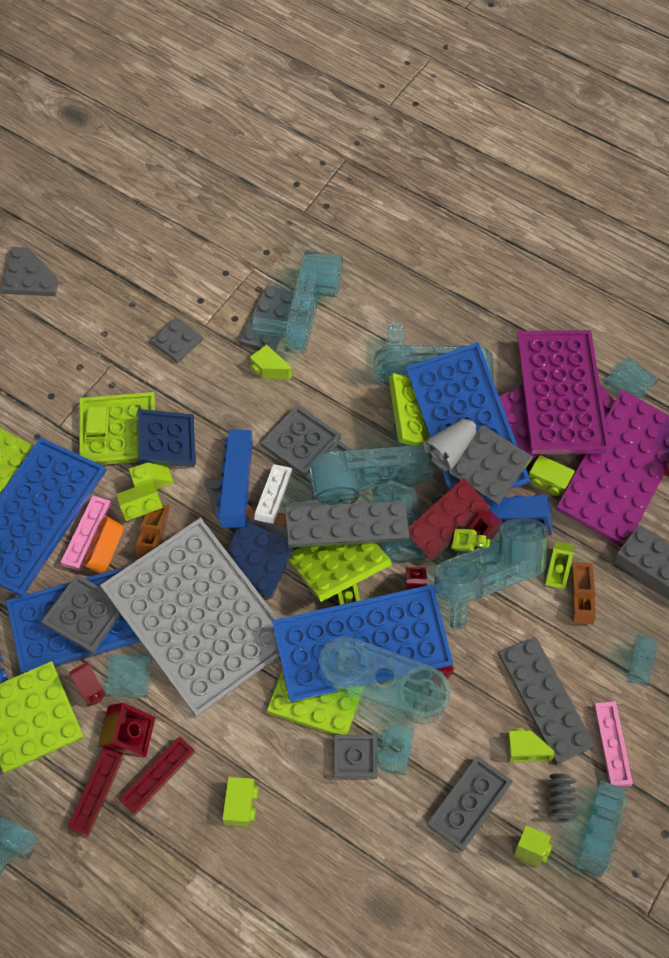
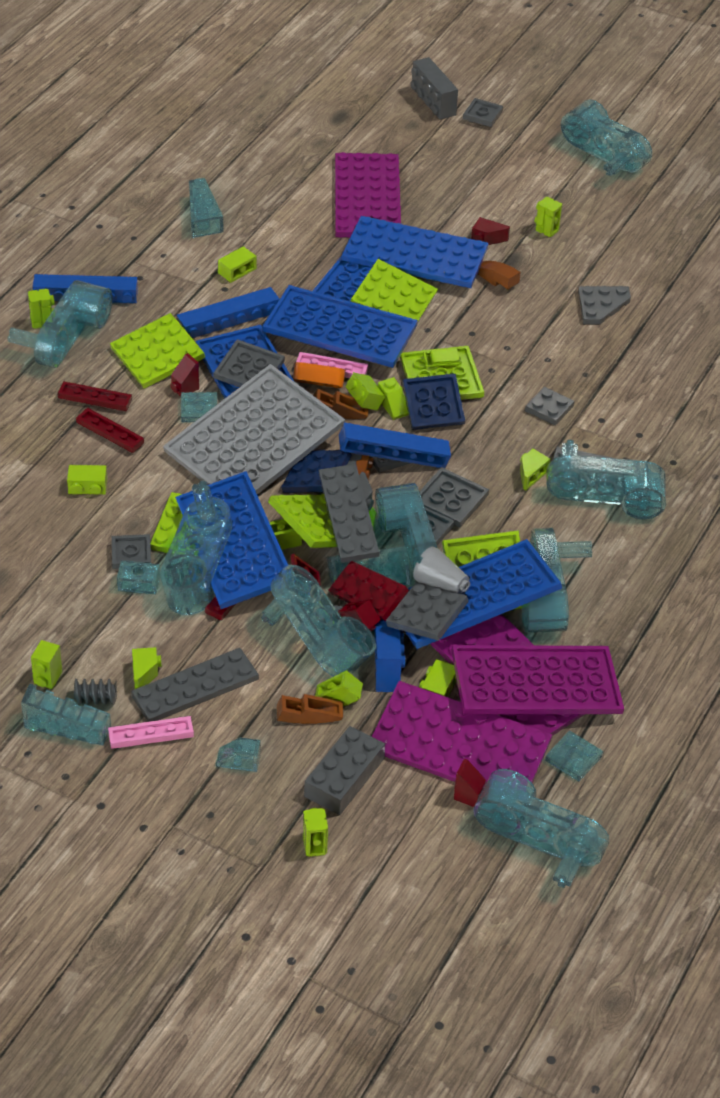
camera: 80 degrees right, 15 degrees down
dark red slope [98,702,156,758] -> none
white plate [254,464,292,524] -> none
dark grey plate [427,756,513,852] -> none
lime plate [452,529,490,551] -> none

